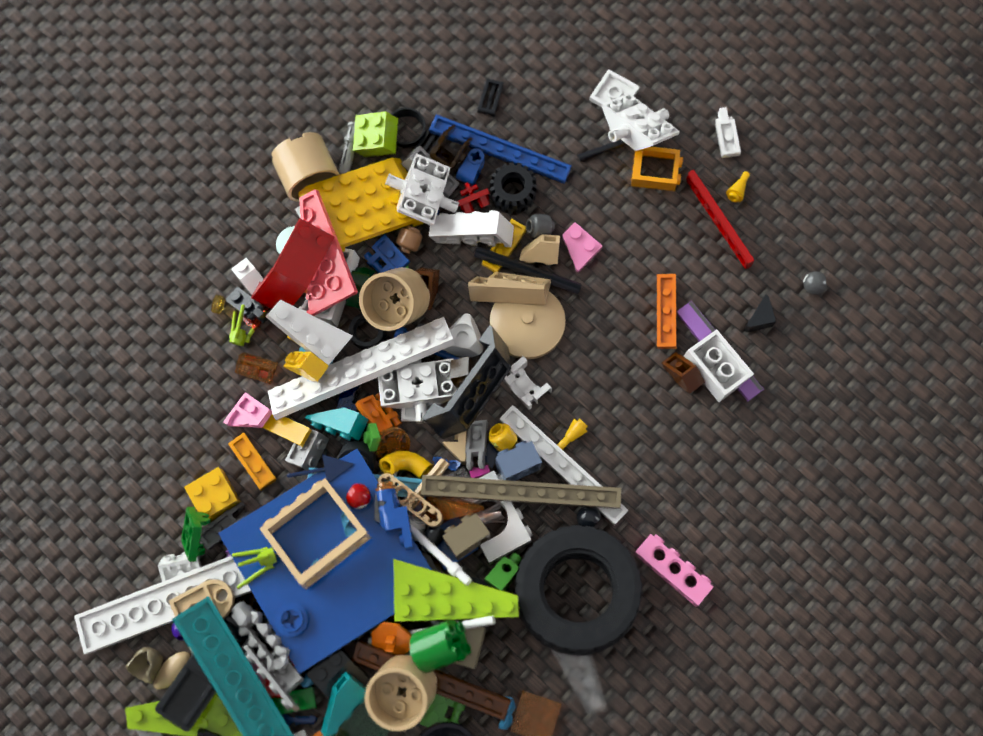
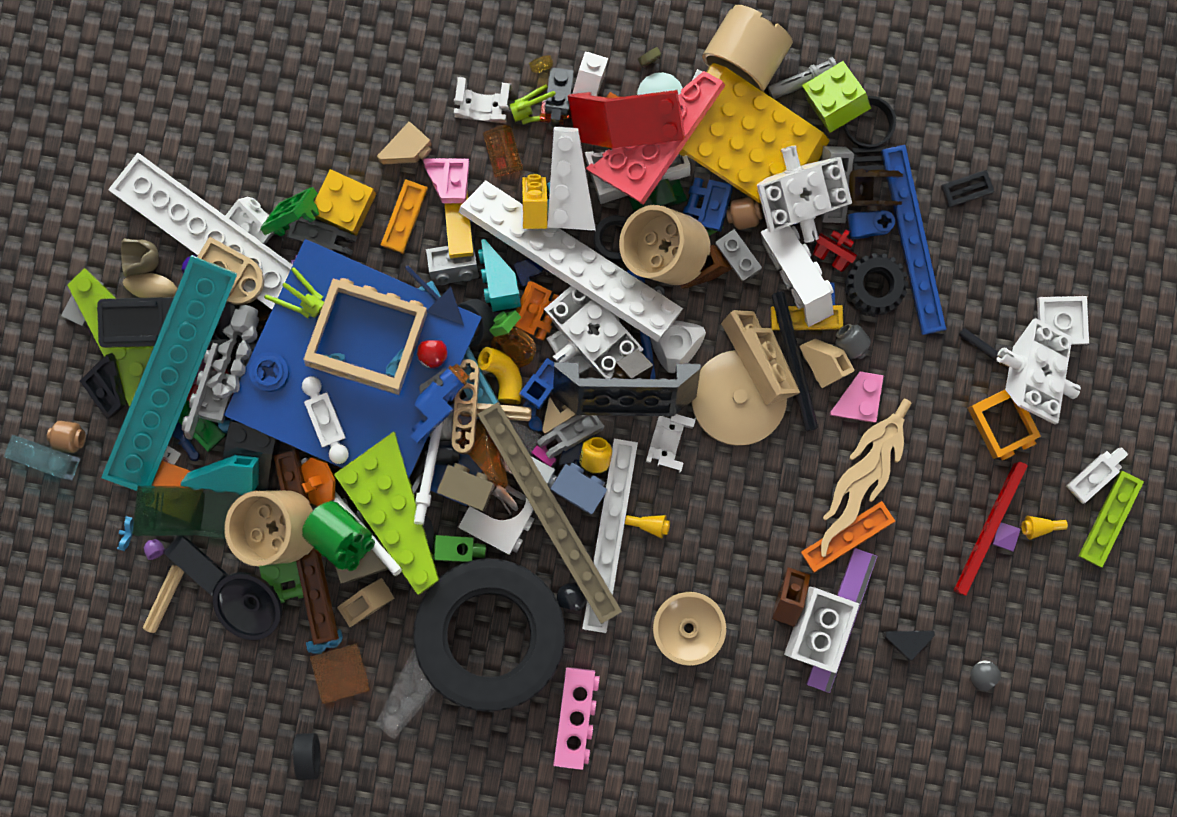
camera: 50 degrees right, 10 degrees up
none -> white plate [302,376,349,464]
none -> tan slope [337,578,394,627]
none -> tan slope [377,122,432,164]
none -> white piece [454,77,512,124]
none -> blue brick [519,358,554,409]
none -> olive tile [637,47,662,67]
none -> tan dish [653,592,726,665]
none -> light grey bracket [715,229,762,281]
none -> tan piece [821,399,912,557]
none -> medium lavender slope [991,522,1021,552]
none -> lime plate [1078,471,1144,567]

